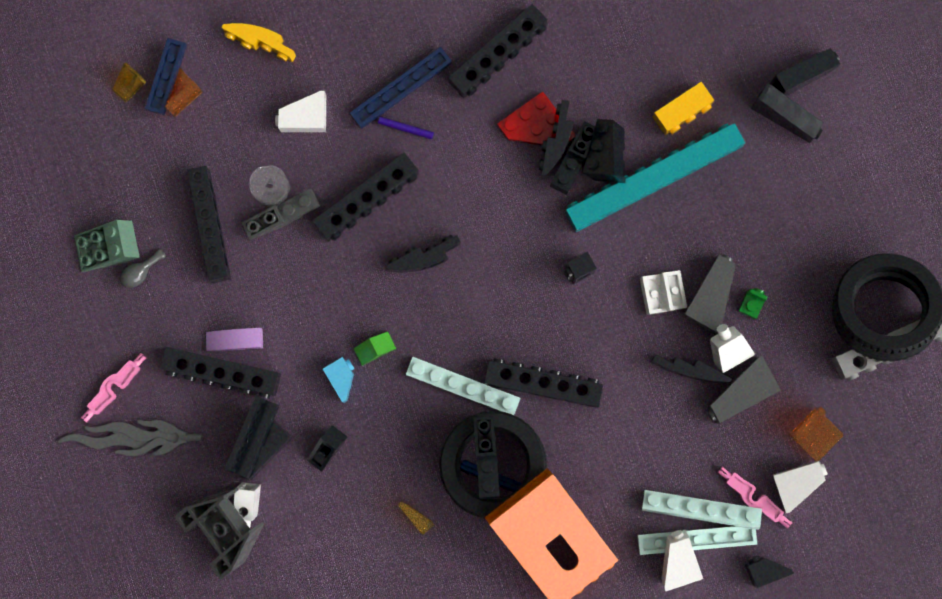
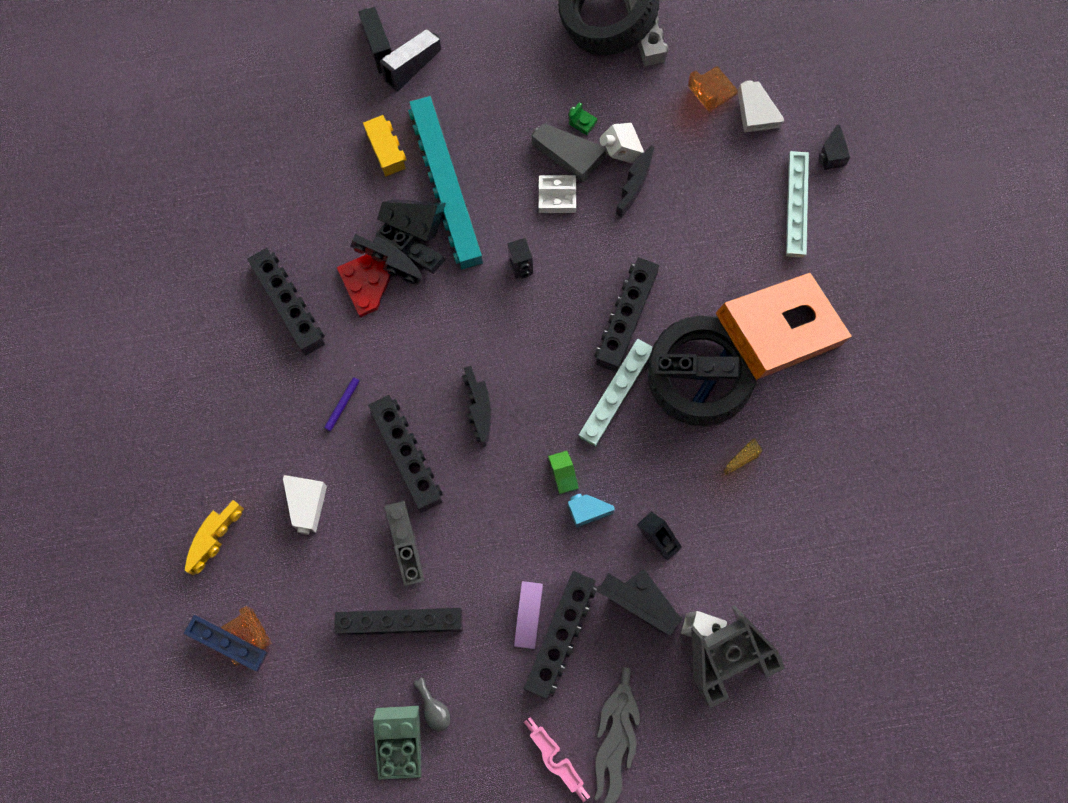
camera: 80 degrees left, 10 degrees down
clear yellow slope [112,62,146,102] -> none
clear brick [249,165,291,207] -> none
dark blue plate [350,47,452,129] -> none
light aqua plate [642,490,762,530] -> none
white slope [661,529,703,591] -> none
dark grey slope [707,356,781,424] -> none
bright pink piece [718,466,792,528] -> none

